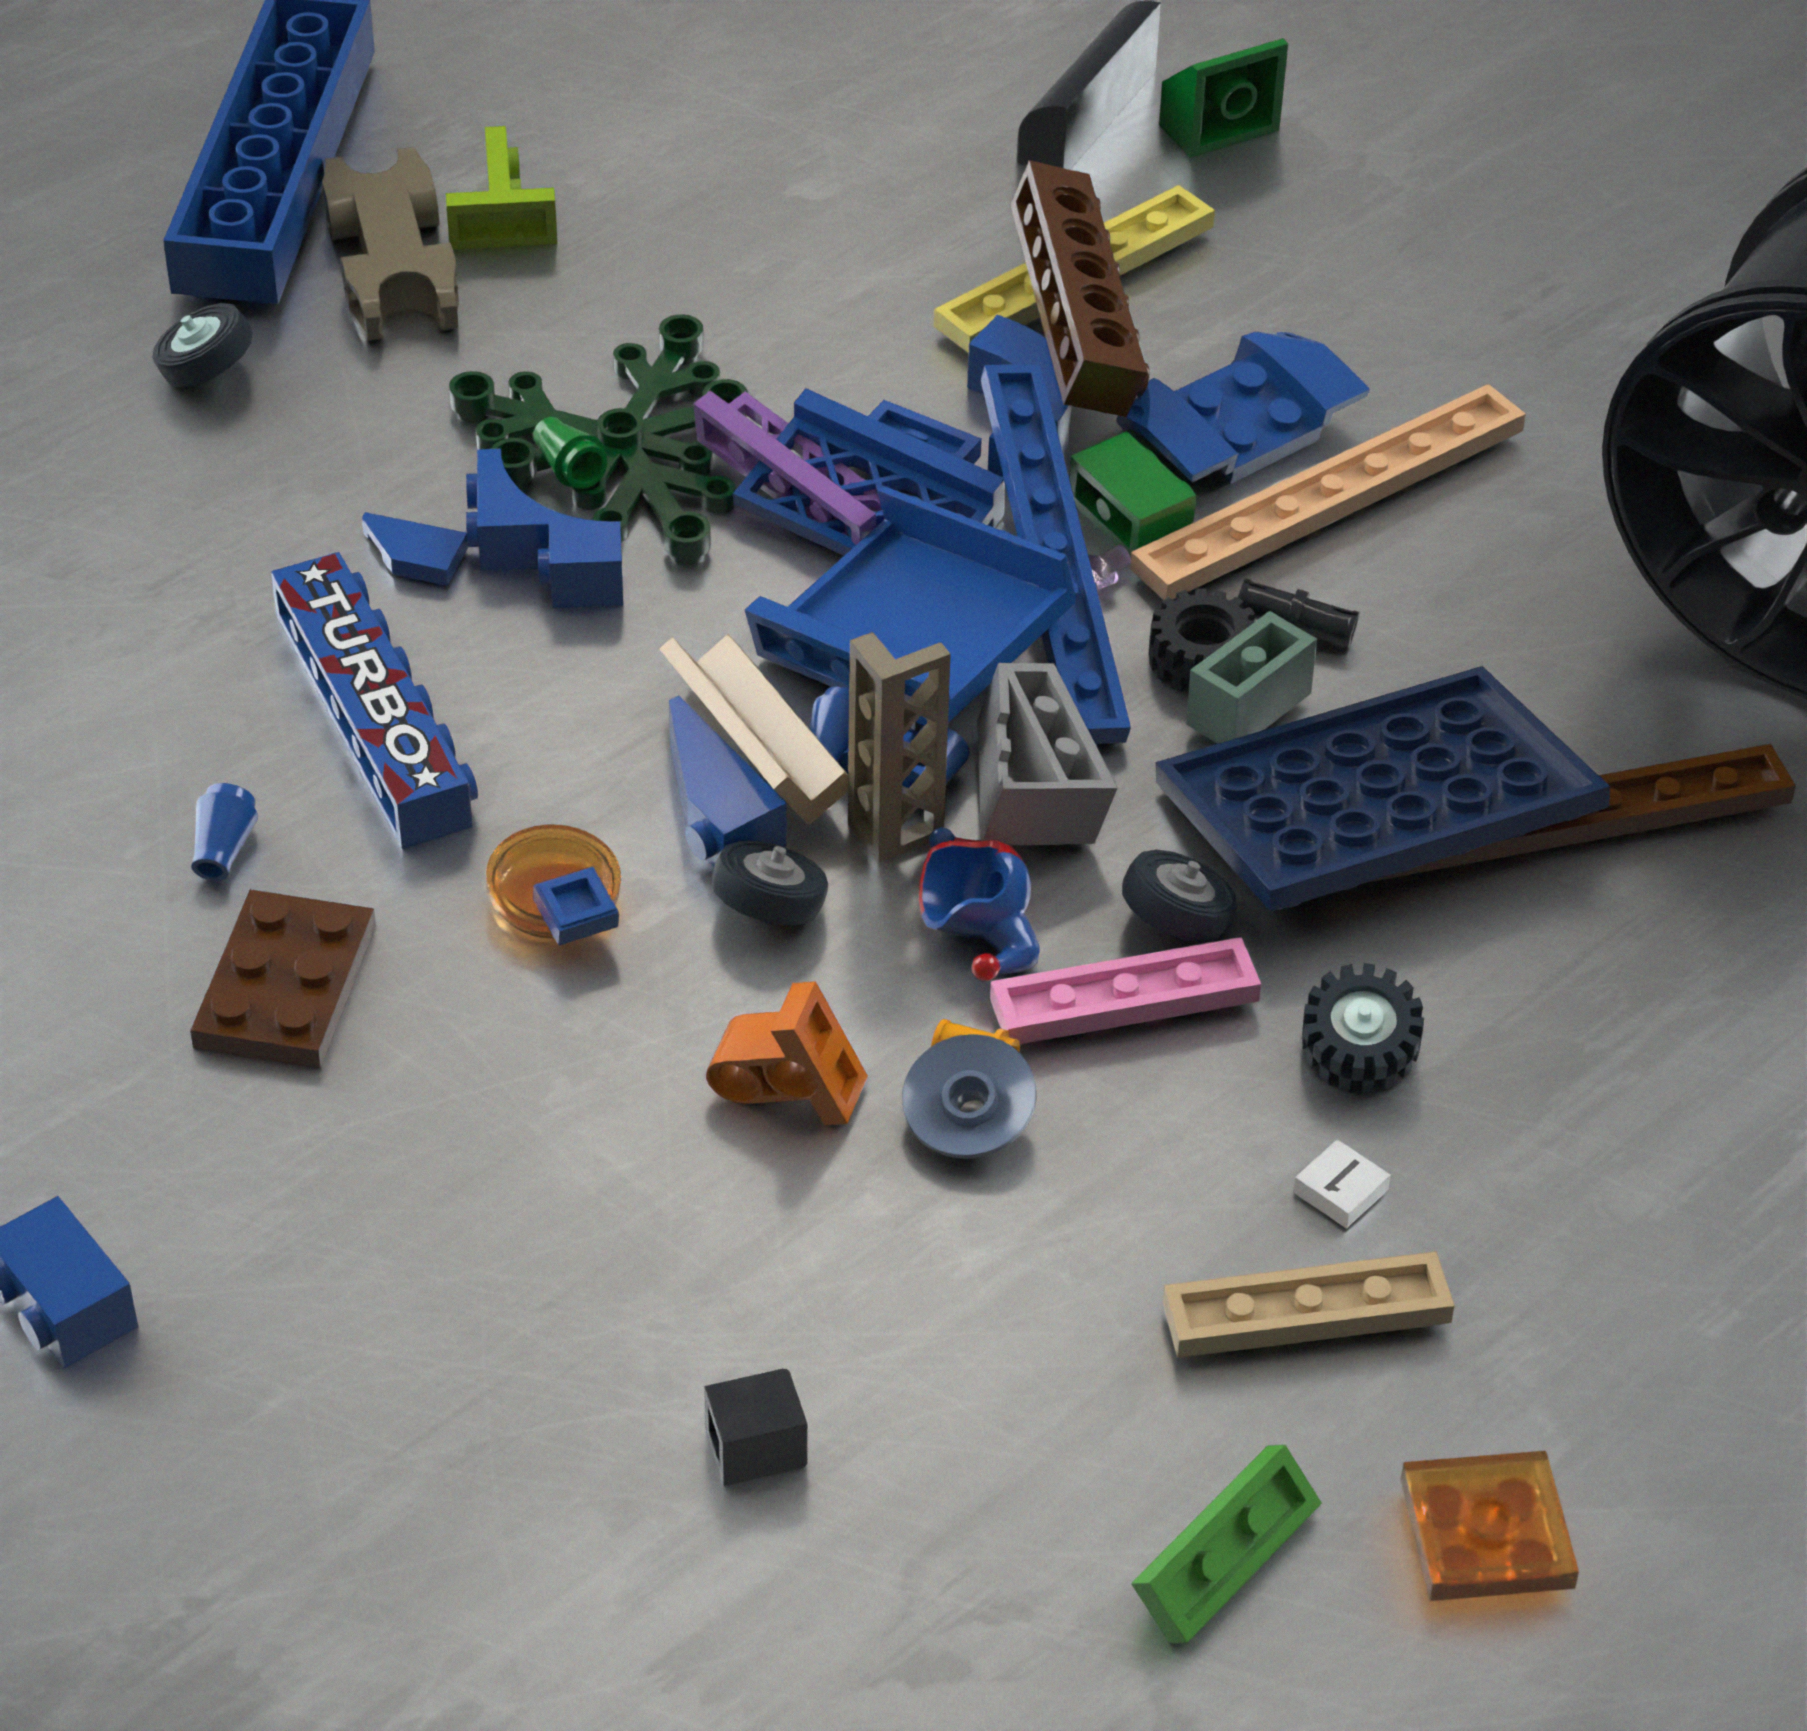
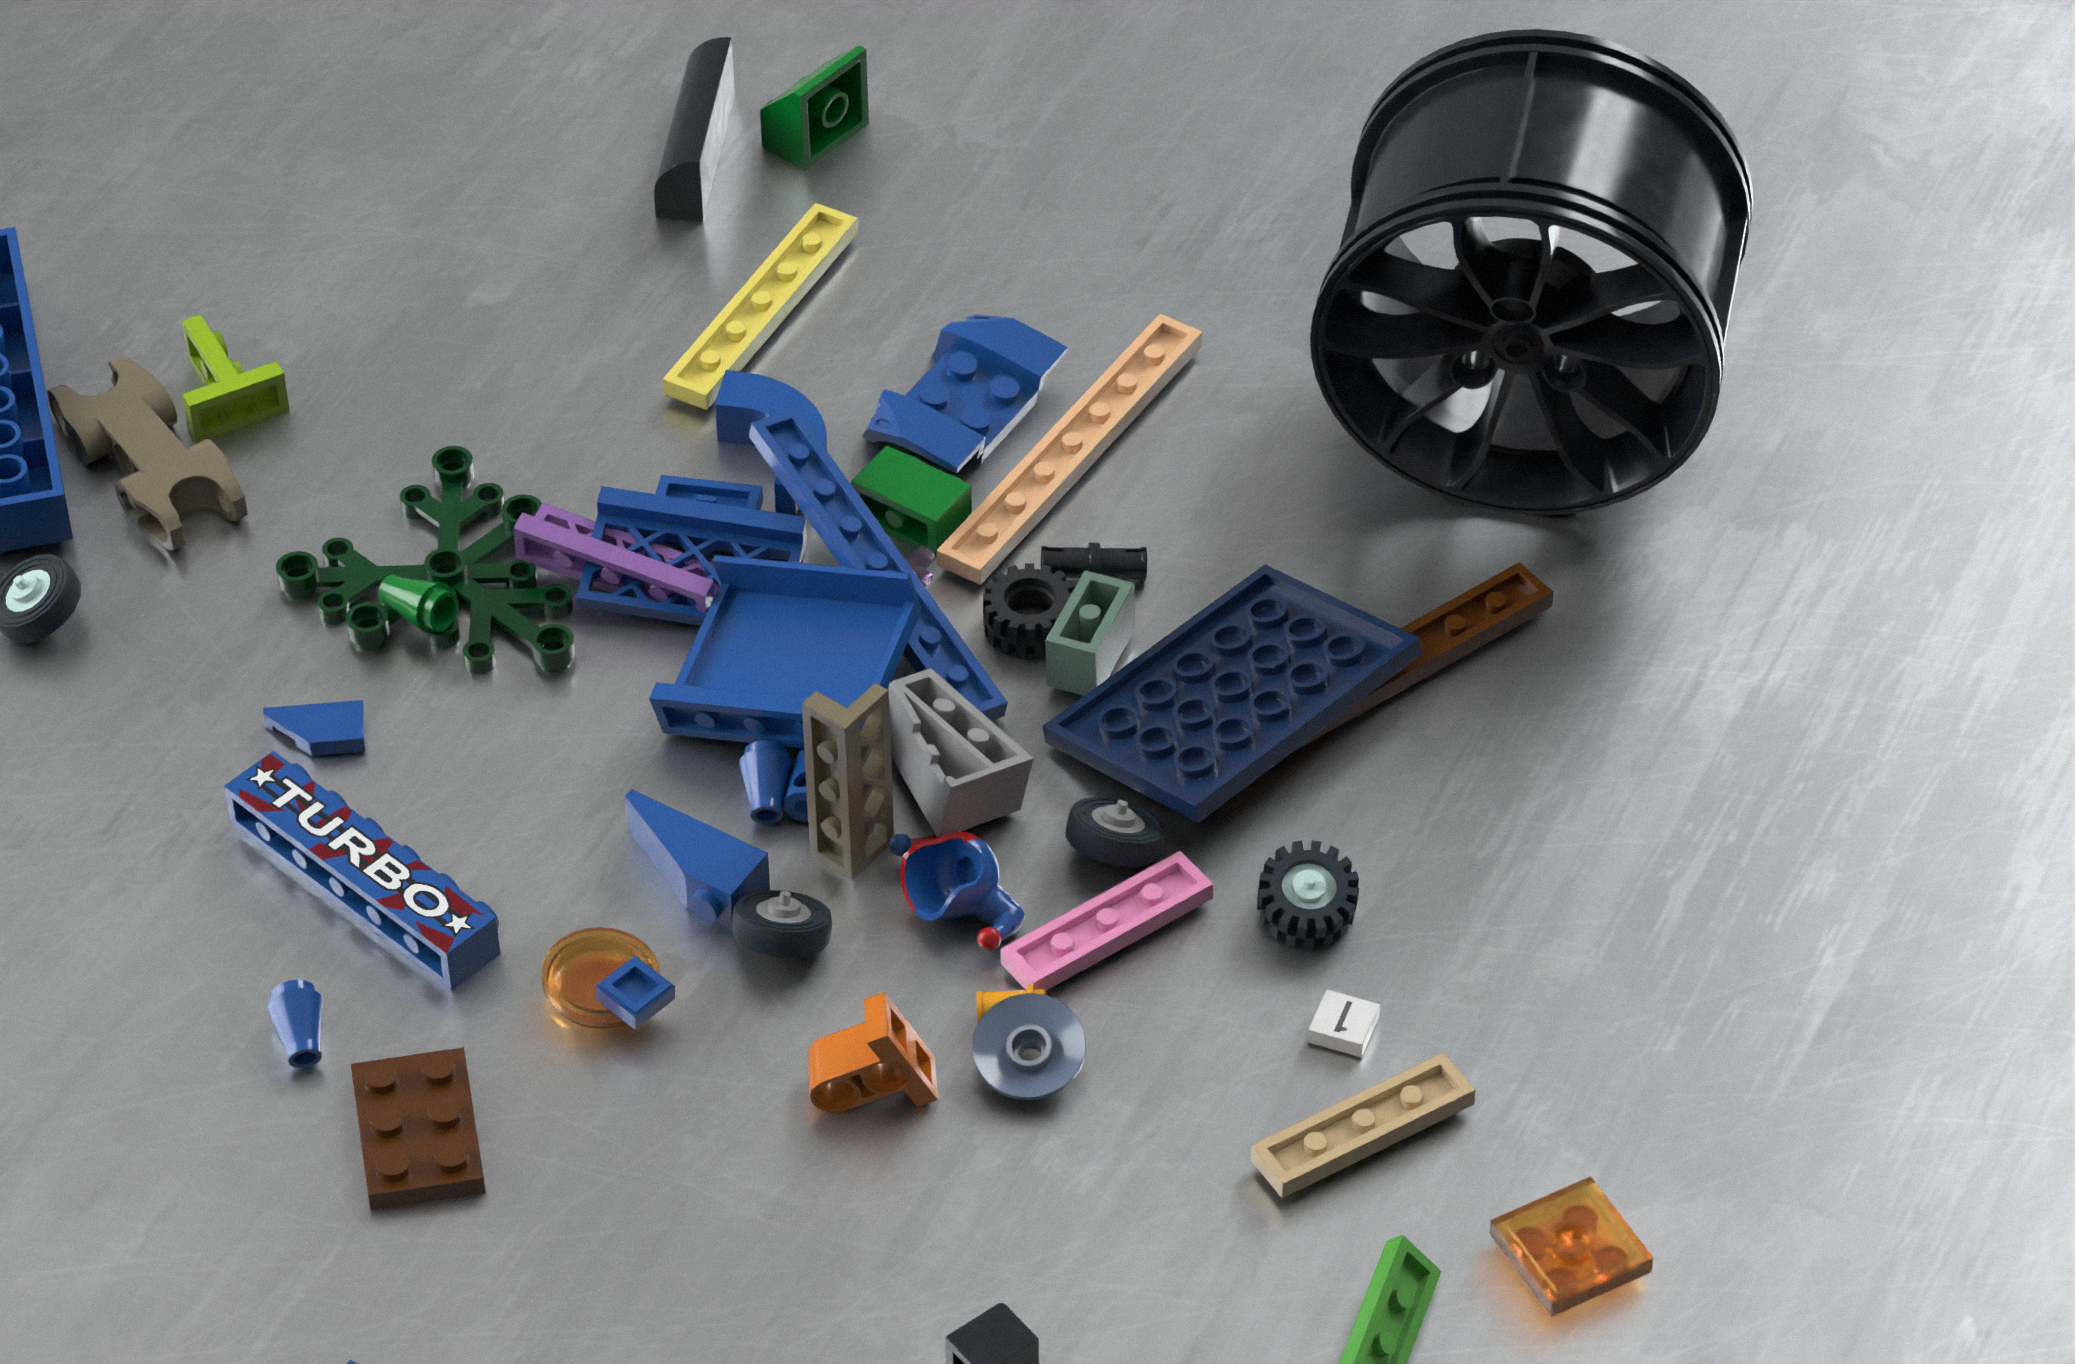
camera: 20 degrees left, 0 degrees up
blue arch [466,449,624,608] -> none
tan fence [659,634,848,825] -> none
reddish brown brick [1010,161,1150,417] -> none

